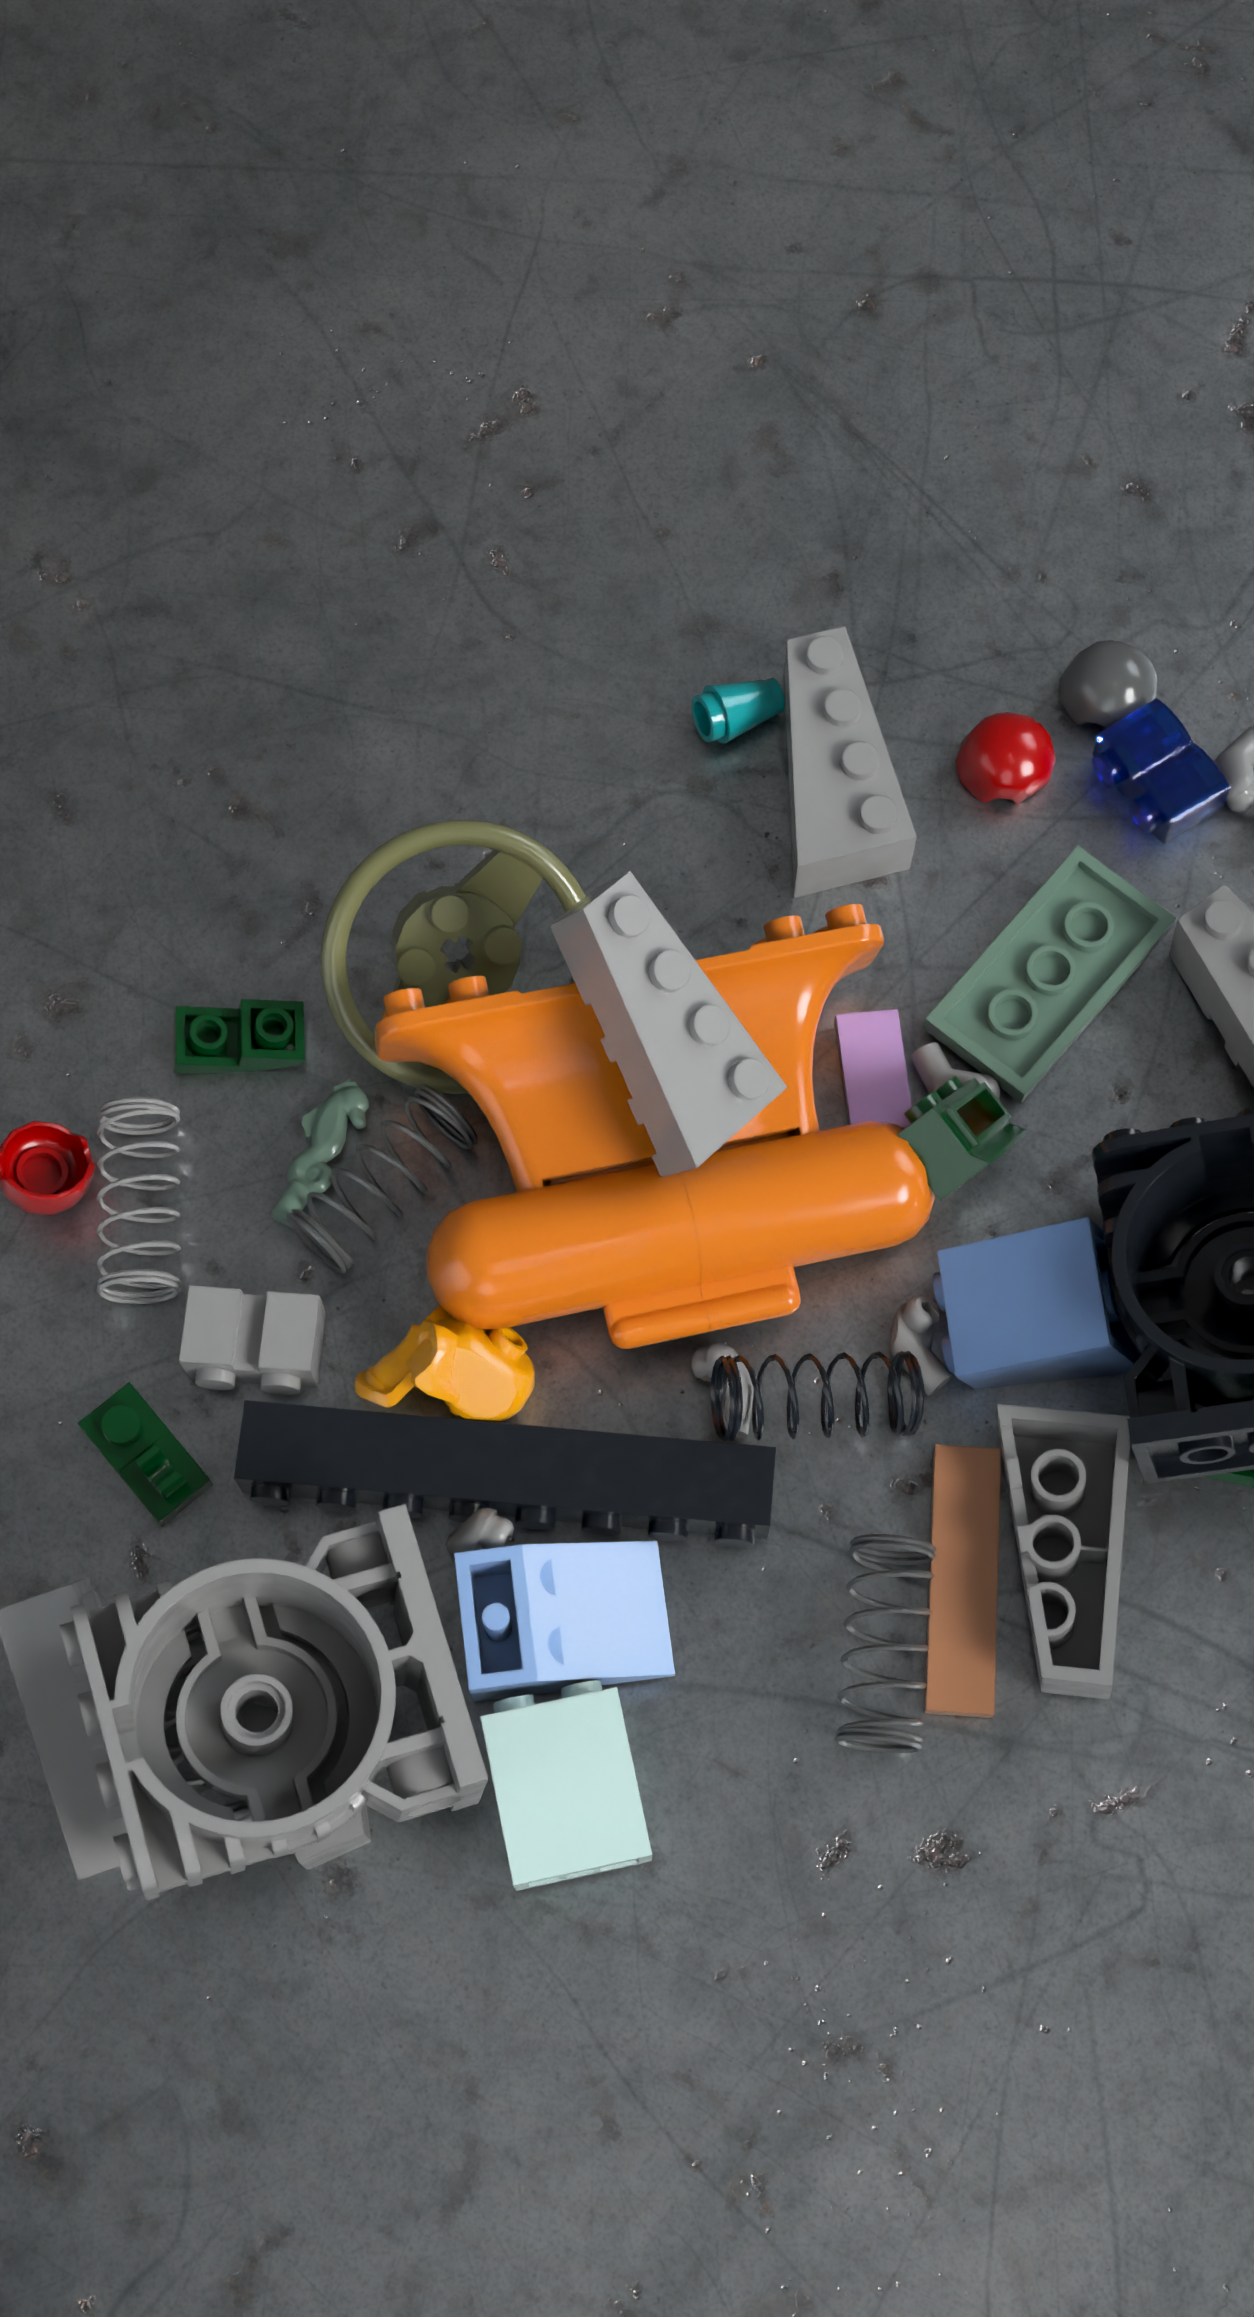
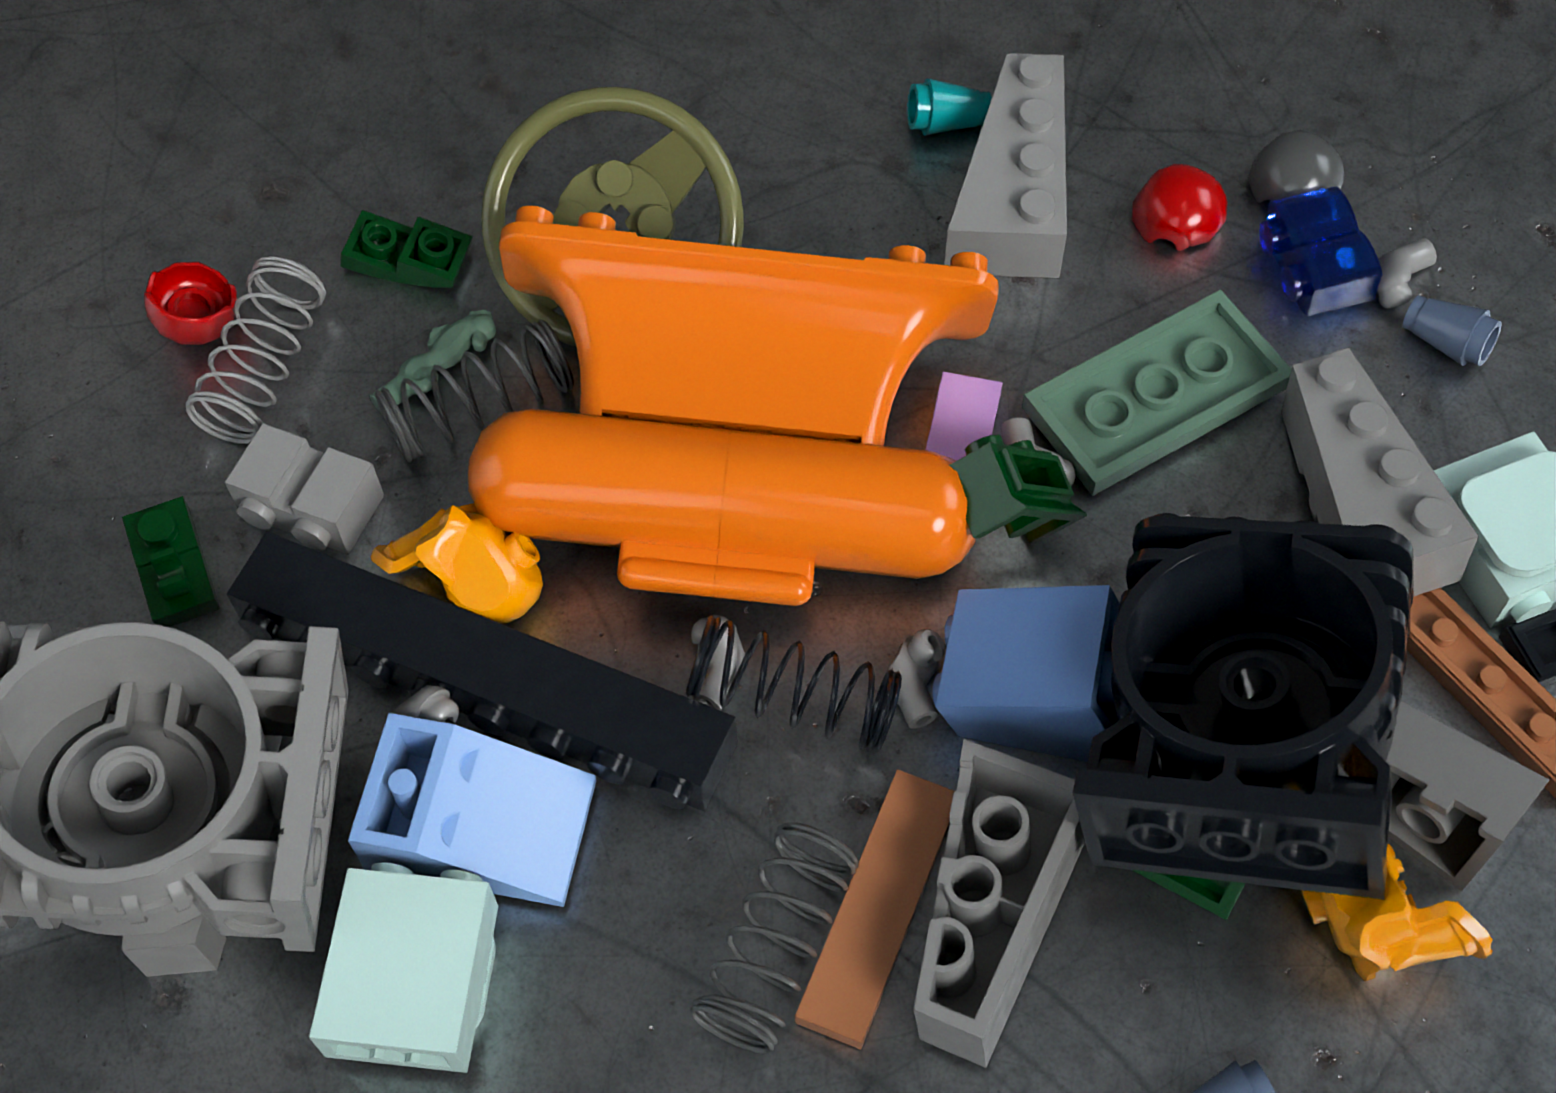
camera: 20 degrees right, 10 degrees down
light grey wedge [550,871,787,1177] -> none

